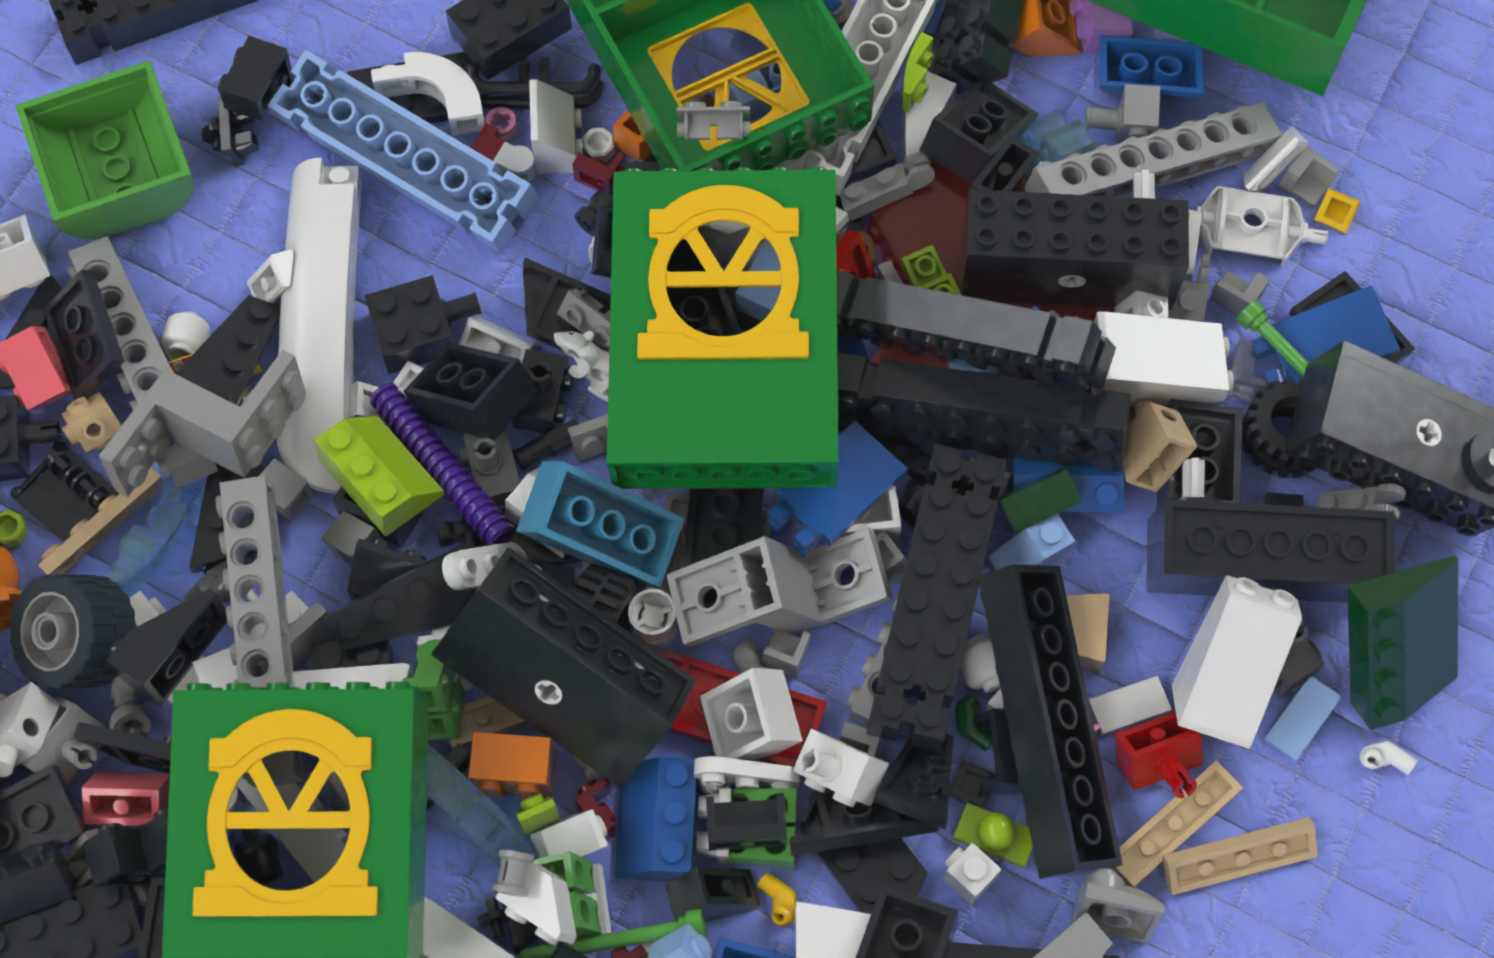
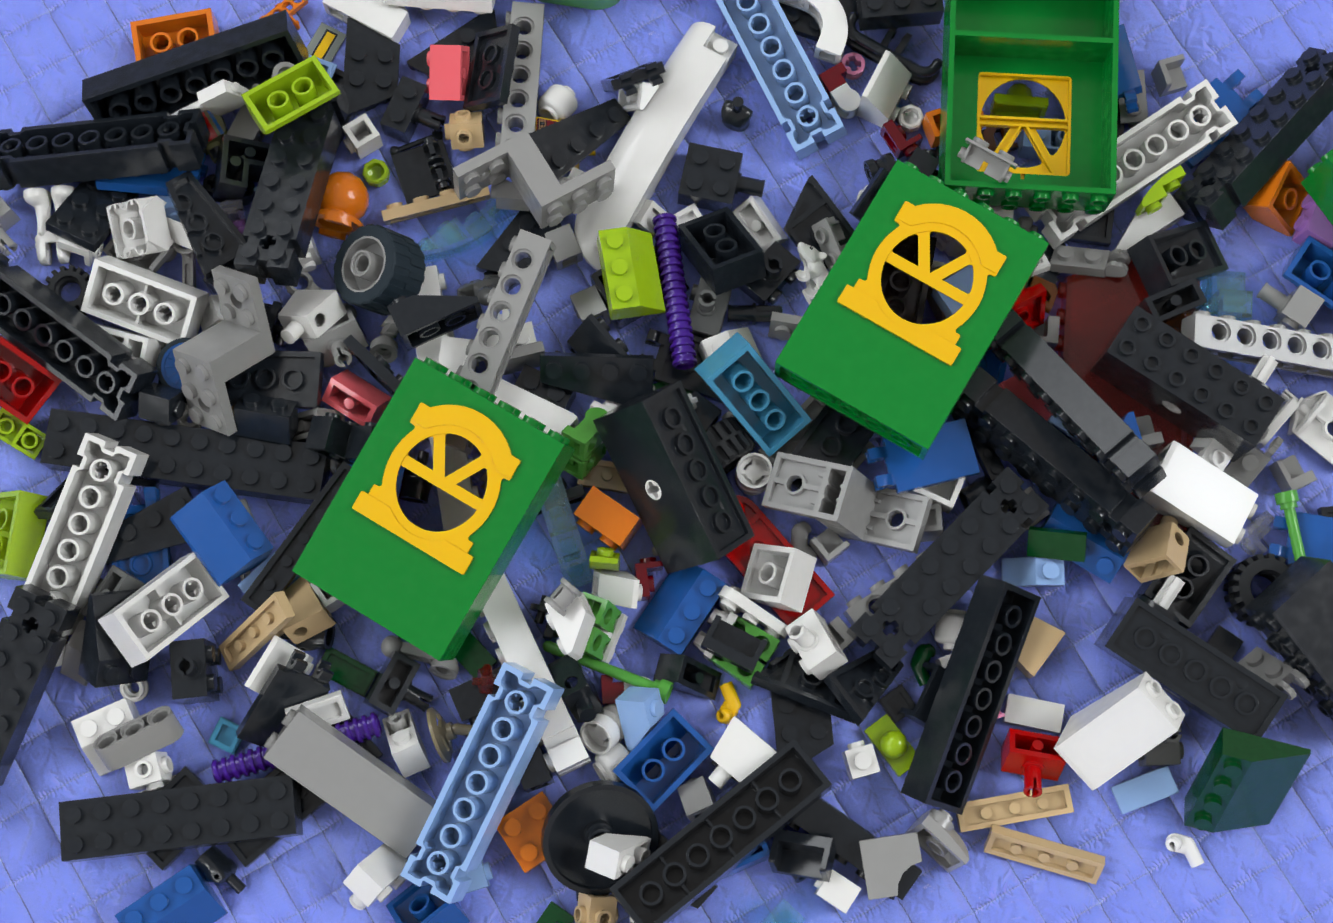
camera: 30 degrees right, 10 degrees up
white plate [442,542,528,590] -> none
lime slope [899,245,961,295] -> none
none -> black tile [601,61,666,96]
none -> black piece [721,97,753,132]
none -> lime tile [990,83,1049,118]

